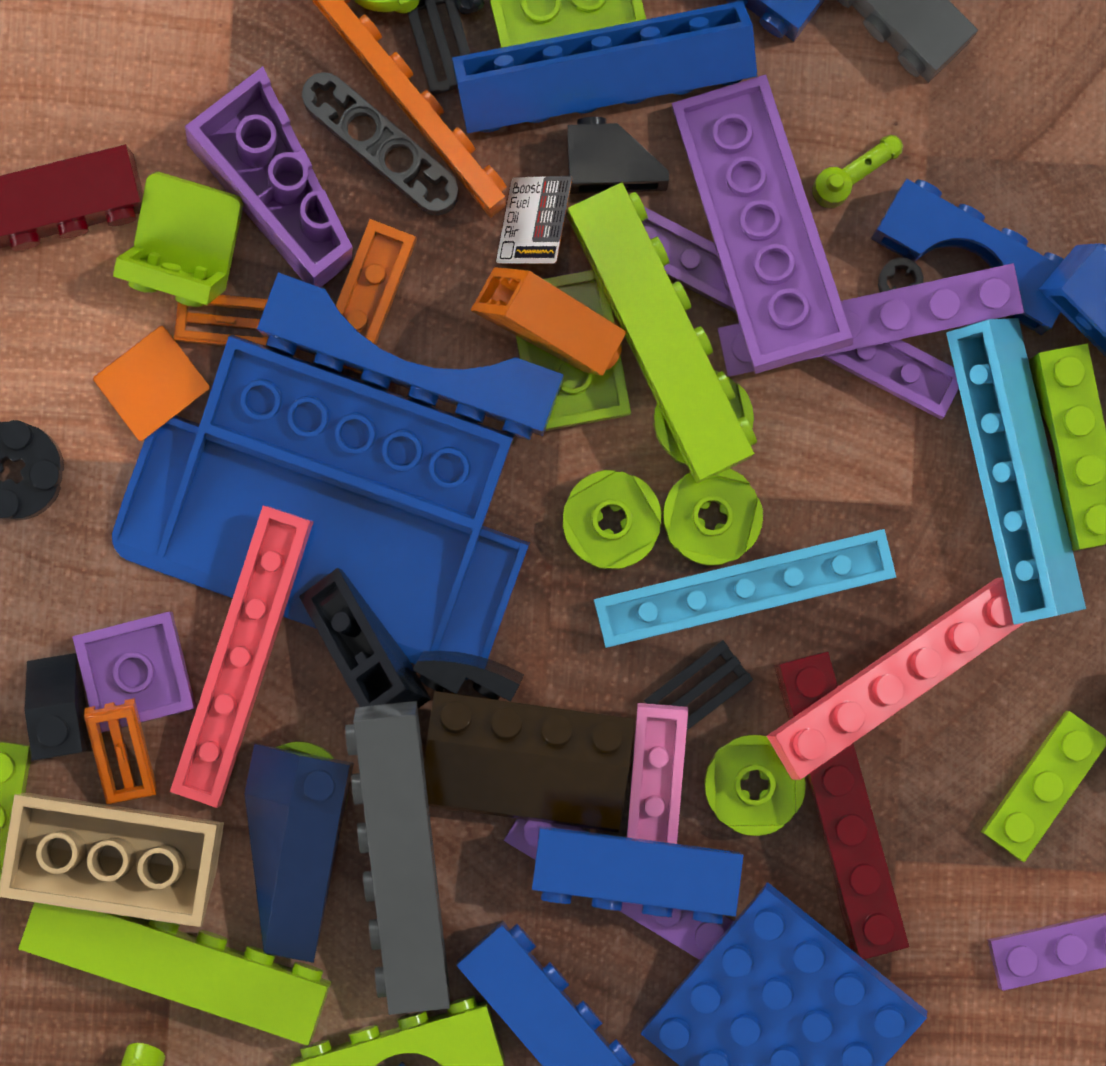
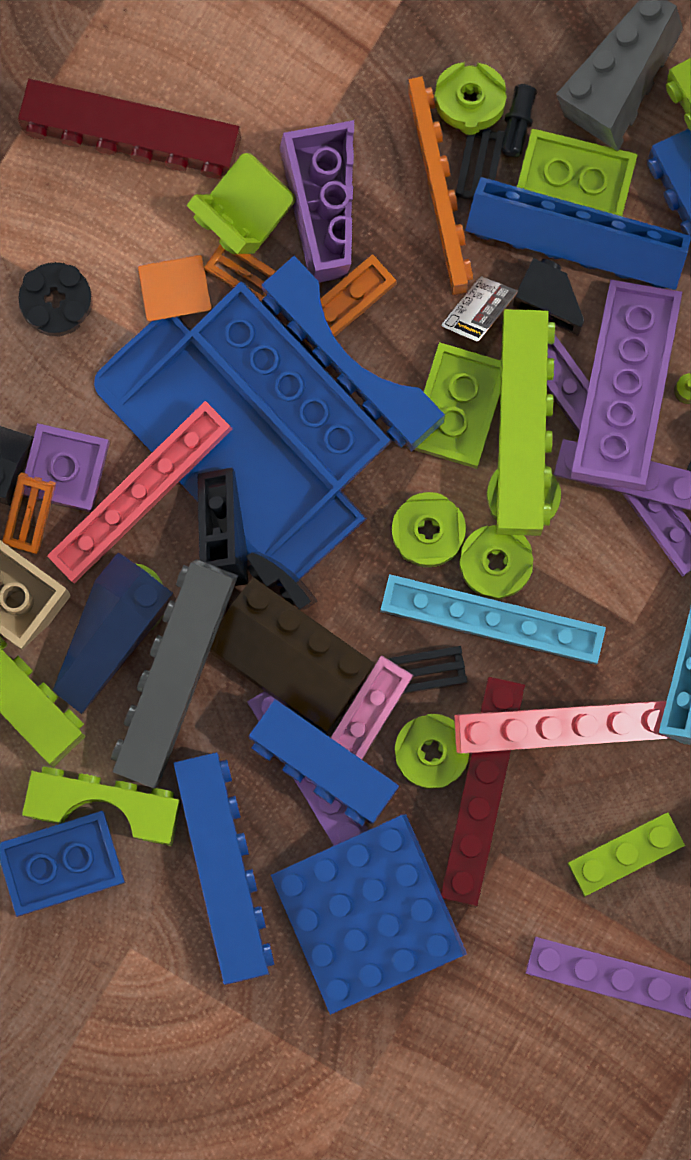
camera: 35 degrees right, 5 degrees down
dark grey beam [302,72,459,216] -> none
orange slope [471,267,627,376] -> none

